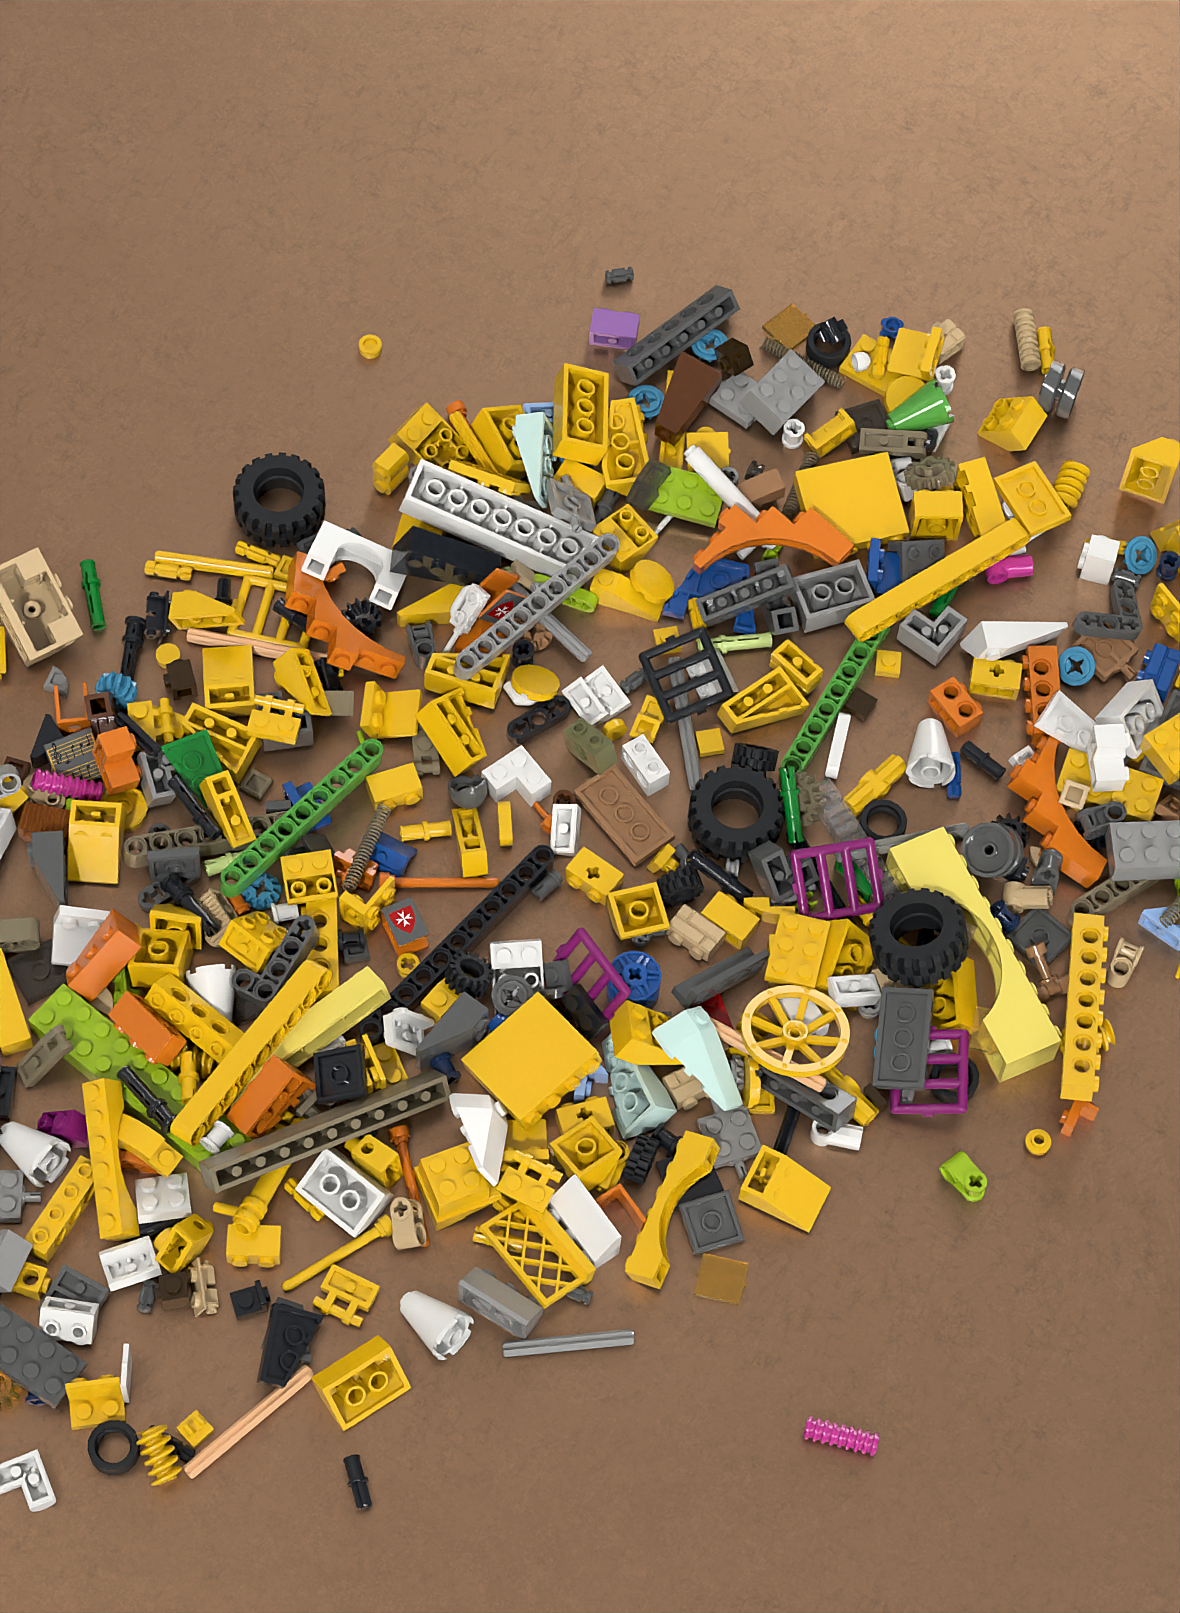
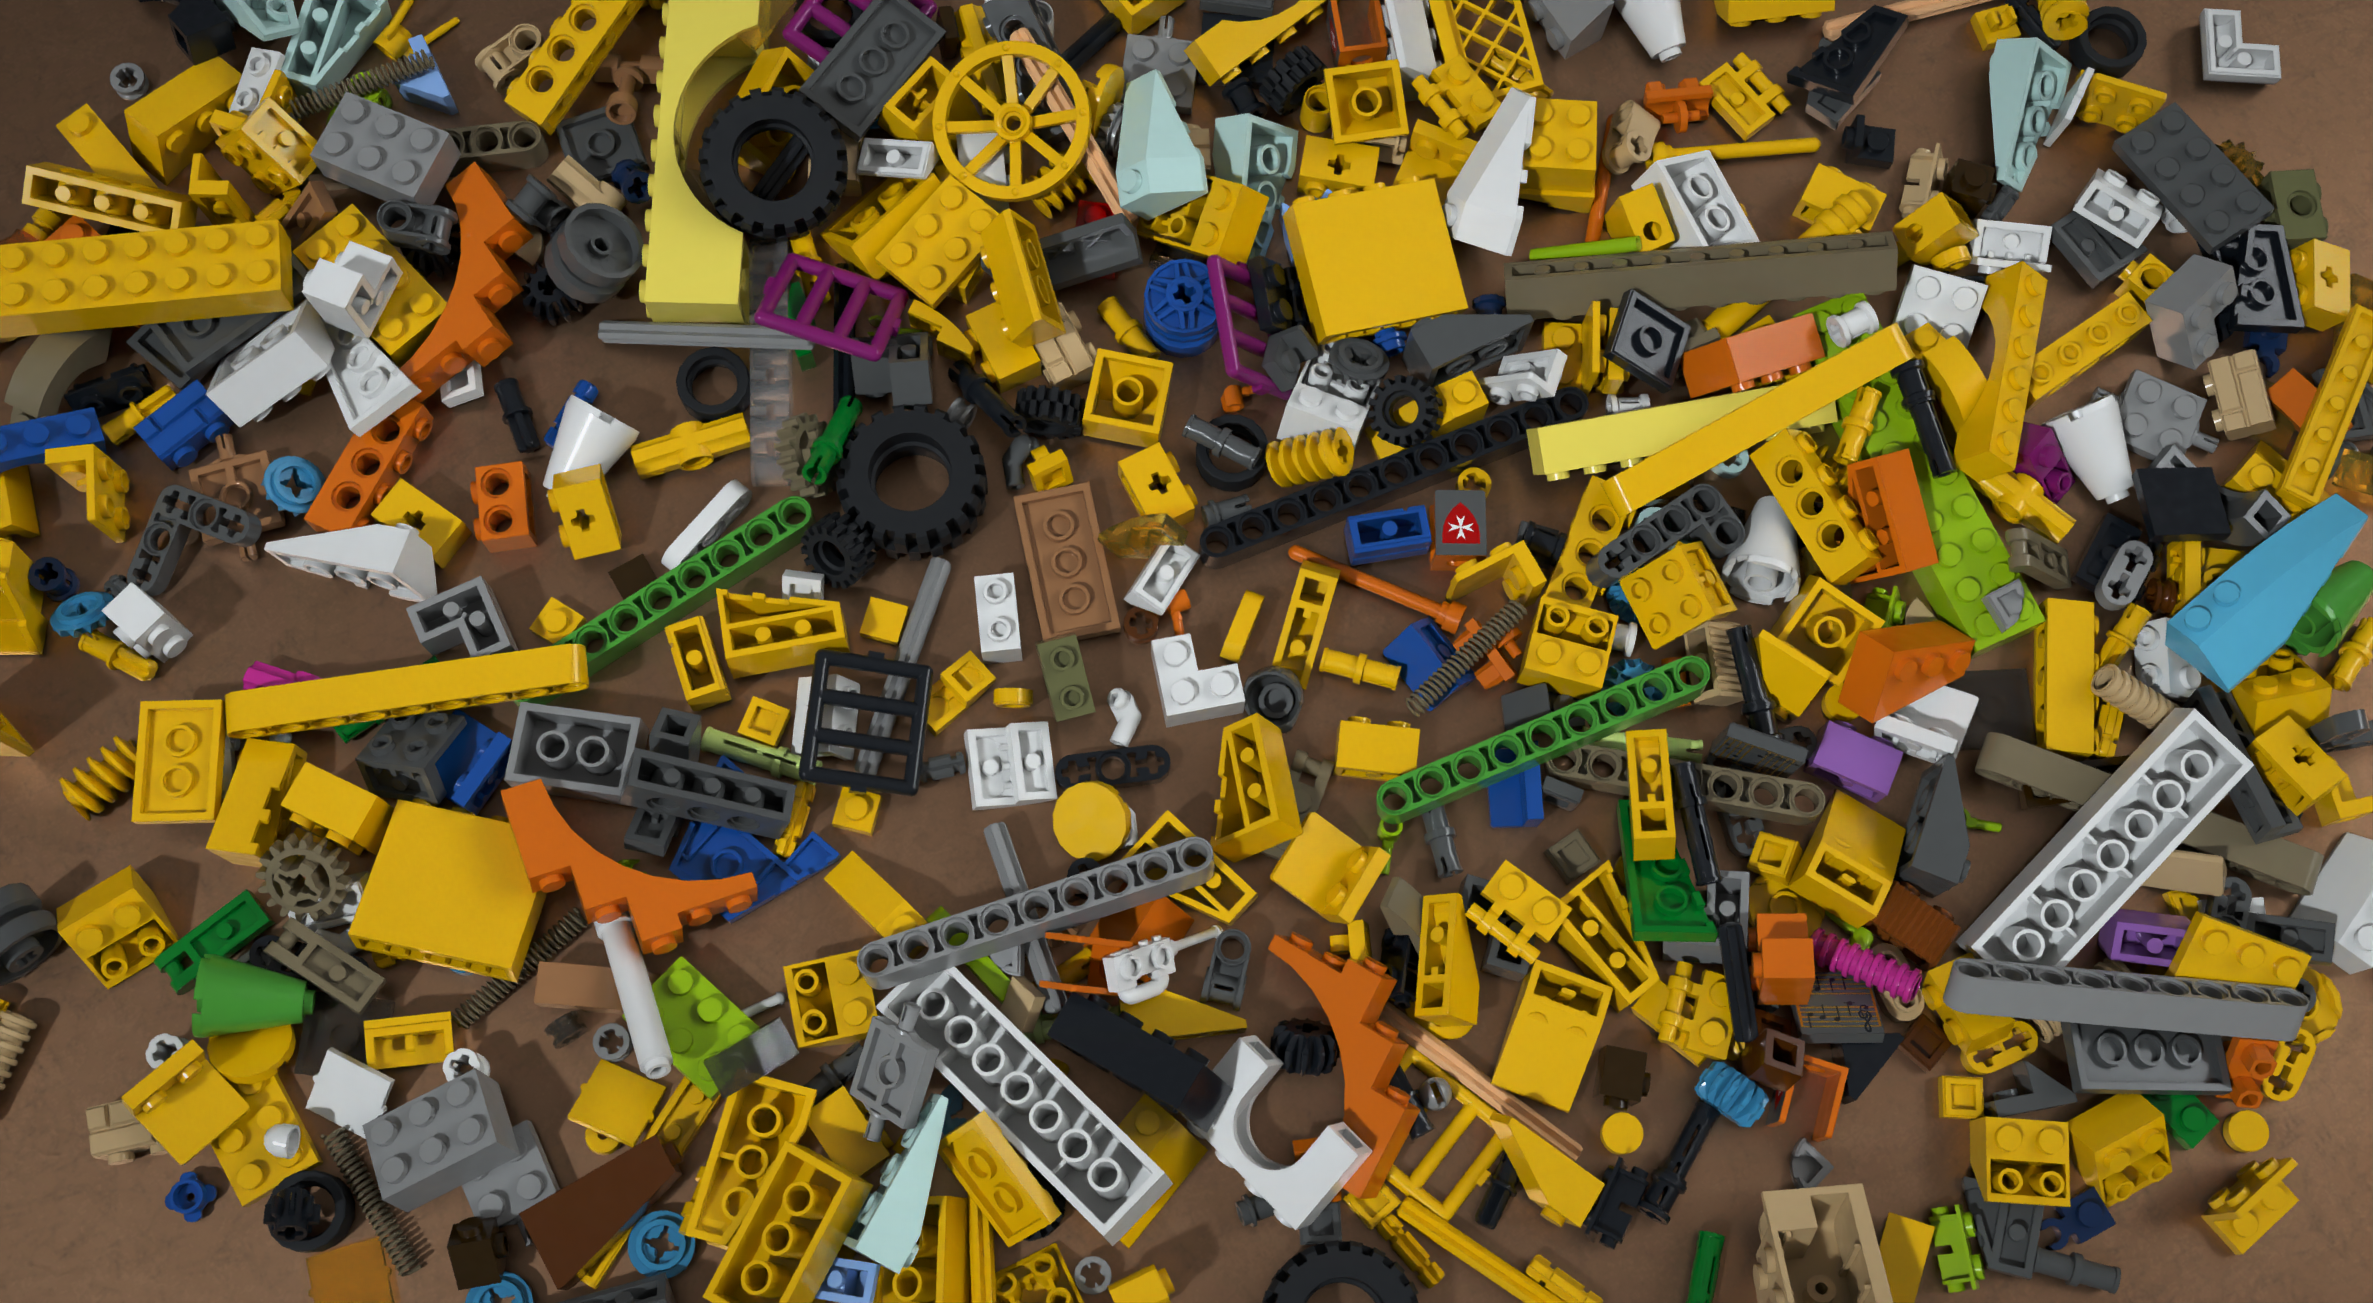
camera: 155 degrees left, 10 degrees up
yellow tile [630,559,675,604] -> none
yellow axle [871,336,890,380] -> none
tan slope [1058,779,1090,810] -> none
none -> green plate [154,889,275,995]
none -> white piece [305,1047,395,1139]
none -> yellow brick [547,464,622,560]
none -> yellow plate [737,696,792,748]
none -> white plate [782,569,825,600]
none -> yellow slope [877,56,982,173]
none -> yellow slope [980,208,1066,348]
none -> yellow pin [1097,296,1161,359]
none -> clear yellow slope [1097,513,1188,559]
none -> white arm [1107,688,1142,748]
none -> dark grey pin [1182,414,1262,470]
none -> black tyre [1196,414,1269,492]
none -> orange hand [1221,385,1255,413]
none -> yellow piece [1266,427,1354,488]
none -> yellow tile [1329,919,1372,960]
none -> blue brick [1344,505,1432,566]
none -> light grey hinge [1418,1077,1452,1111]
none -> dark grey pin [1422,805,1463,878]
none -> lime bar [1529,236,1642,261]
none -> orange hips [1642,77,1713,134]
none -> yellow slope [1747,831,1803,886]
none -> medium lavender brick [1803,720,1904,803]
none -> lime hand [1963,807,2002,833]
none -> yellow piece [1964,471,2076,544]
none -> light grey tile [1981,579,2024,633]
none -> light aqua wedge [1989,37,2072,192]

